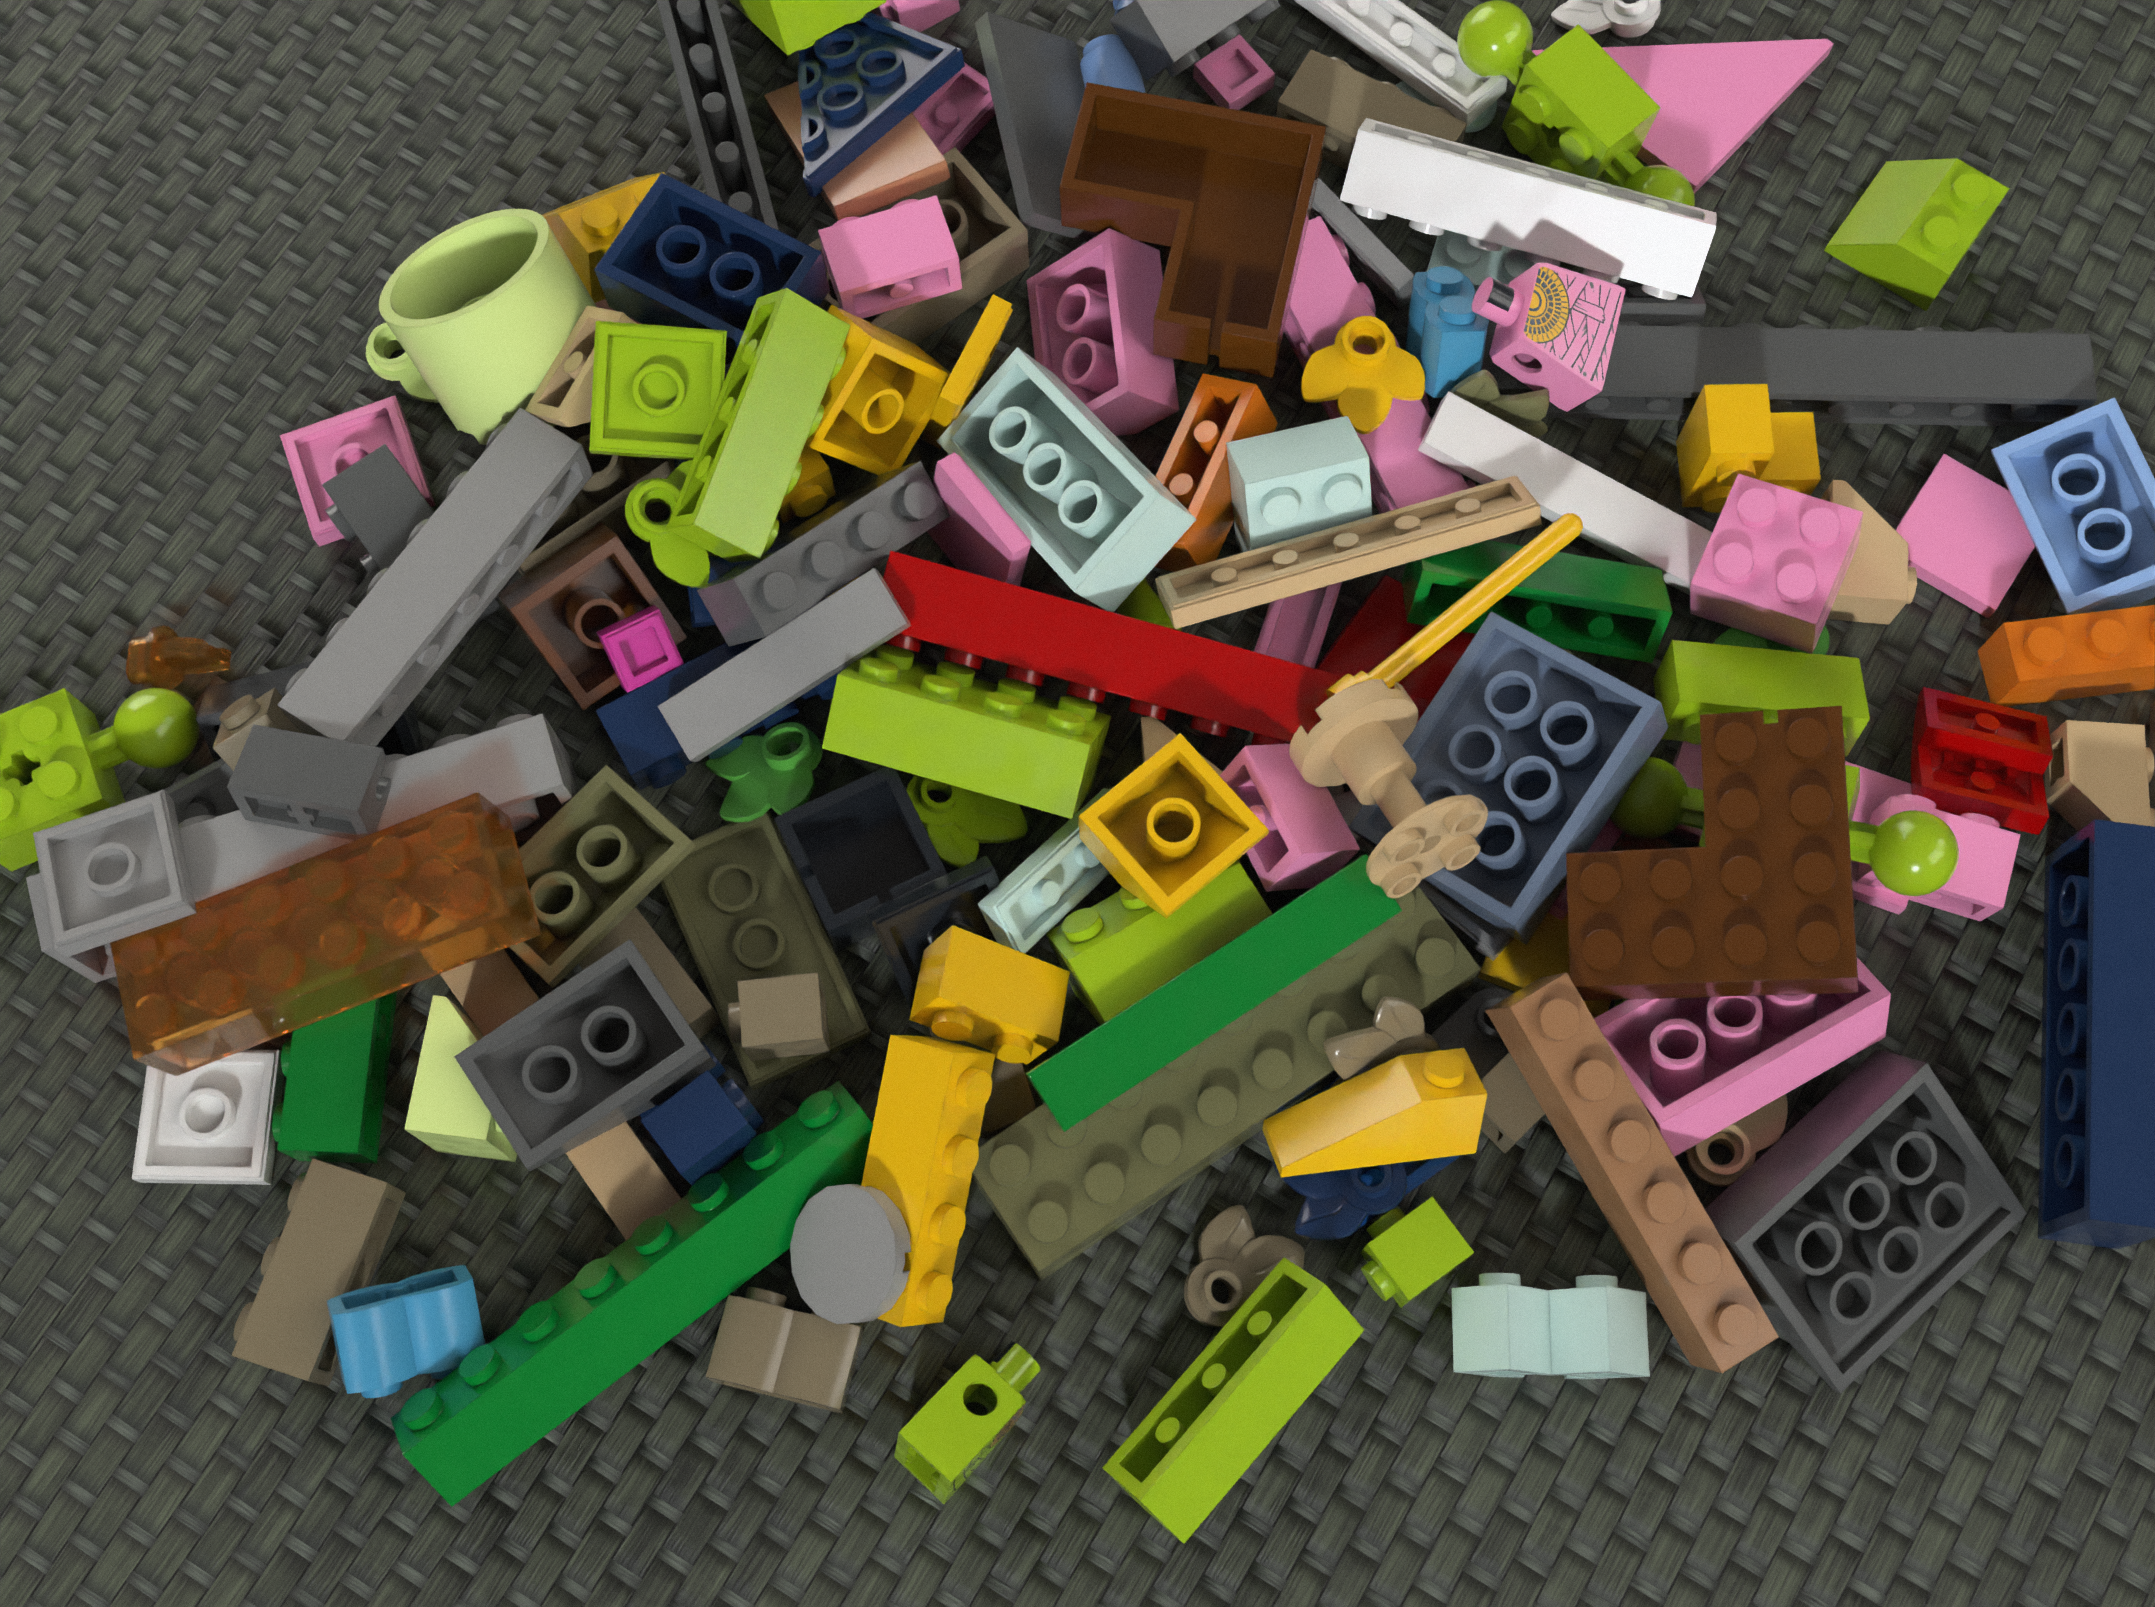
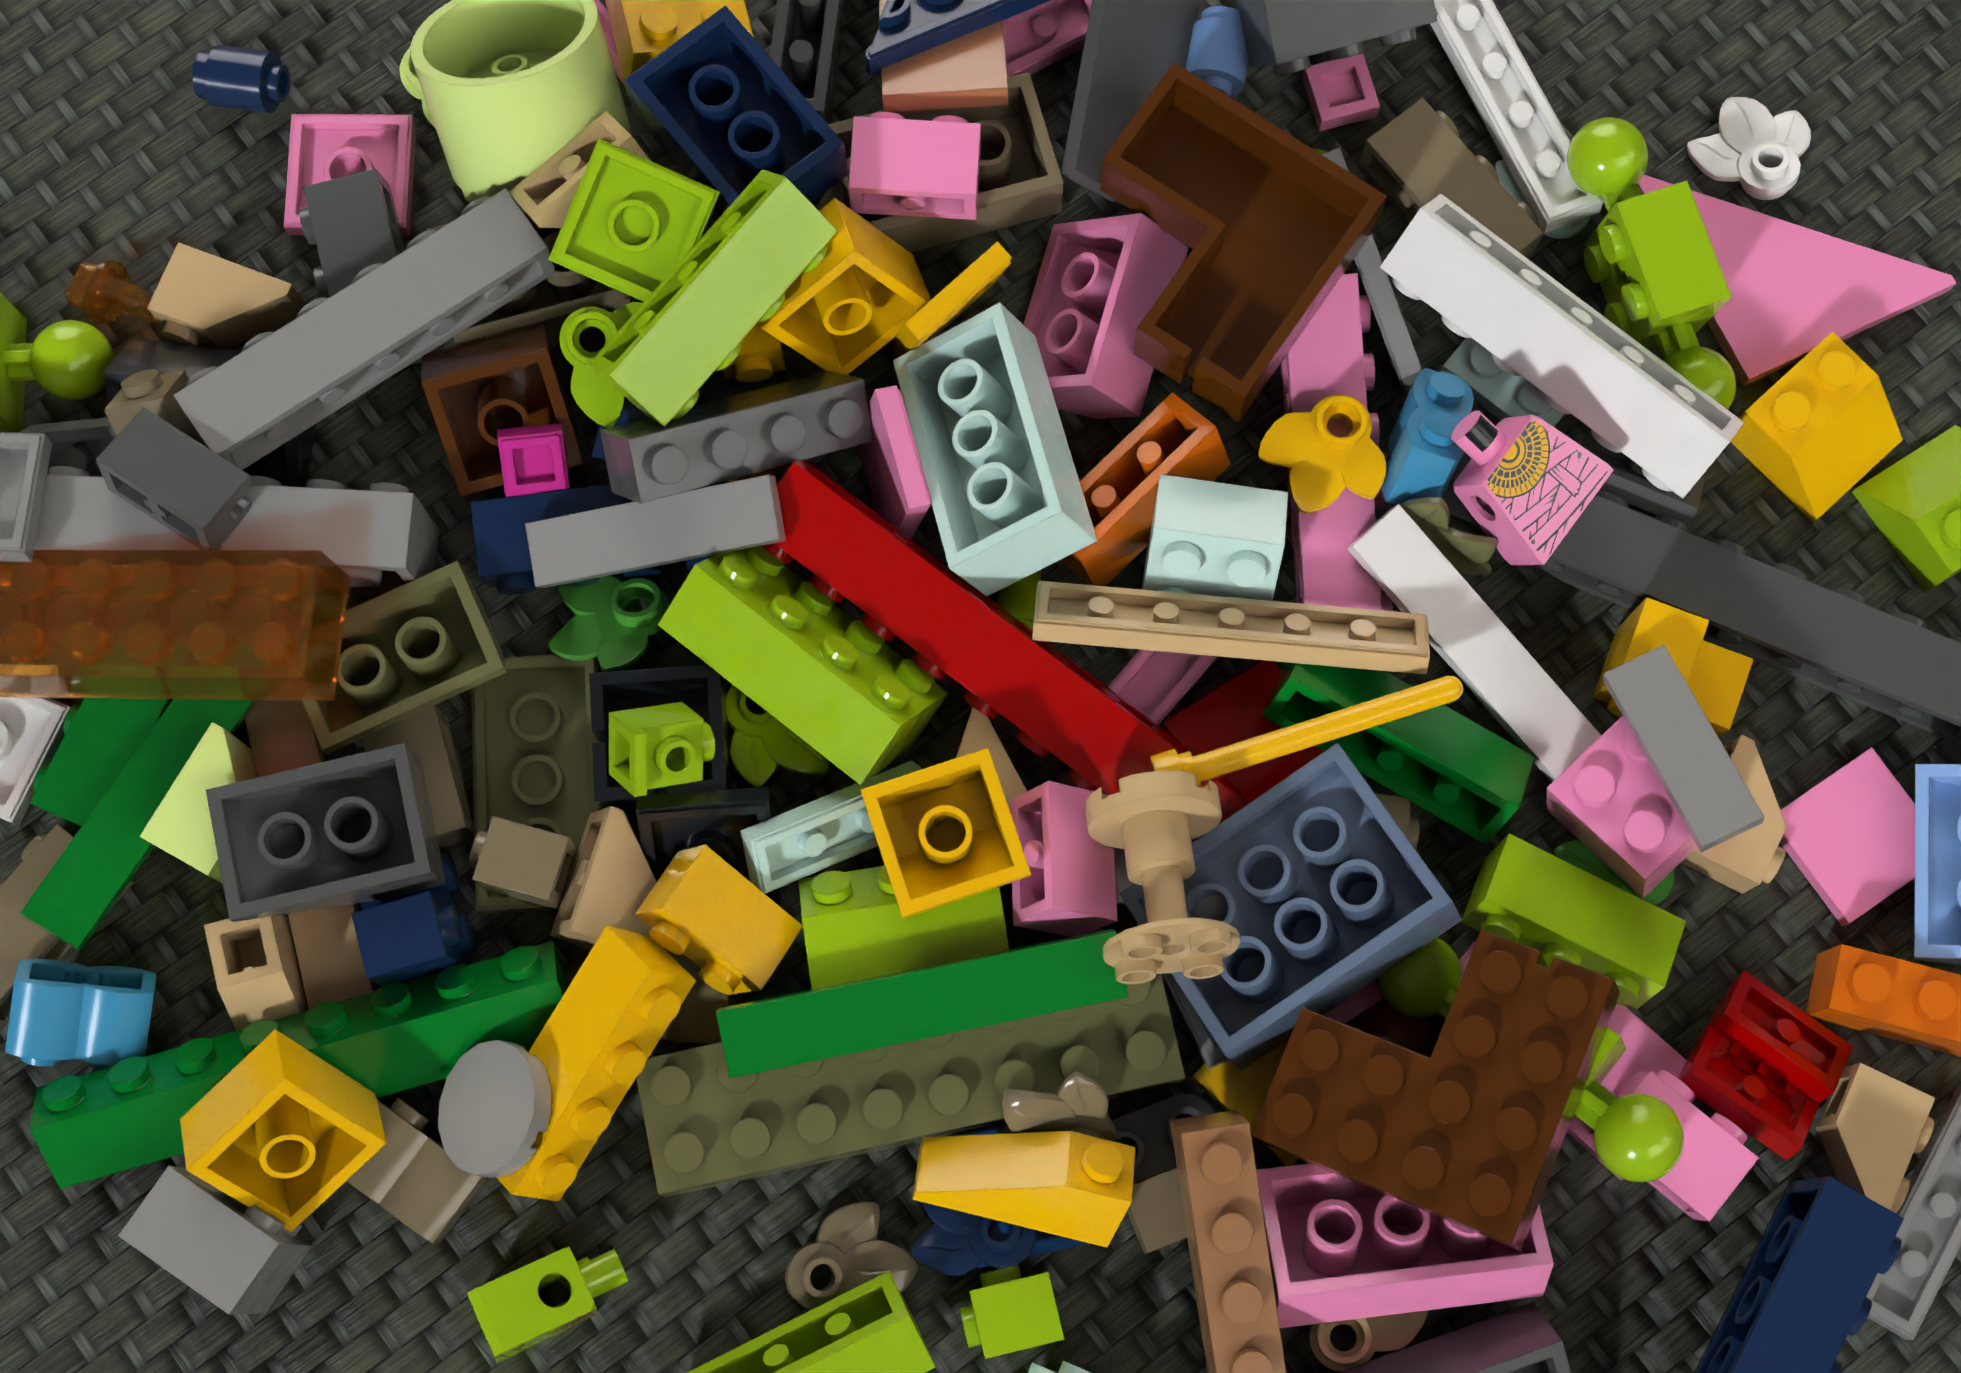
camera: 20 degrees right, 5 degrees up
none -> green tile [20,592,306,951]
none -> light grey brick [118,1166,312,1315]
none -> tan slope [147,242,306,348]
none -> yellow brick [180,1029,387,1232]
none -> dark blue brick [192,45,290,113]
none -> tan slope [204,915,309,1031]
none -> tan slope [550,806,657,950]
none -> lime brick [609,702,715,797]
none -> light grey tile [1603,645,1764,852]
none -> yellow slope [1730,331,1903,523]

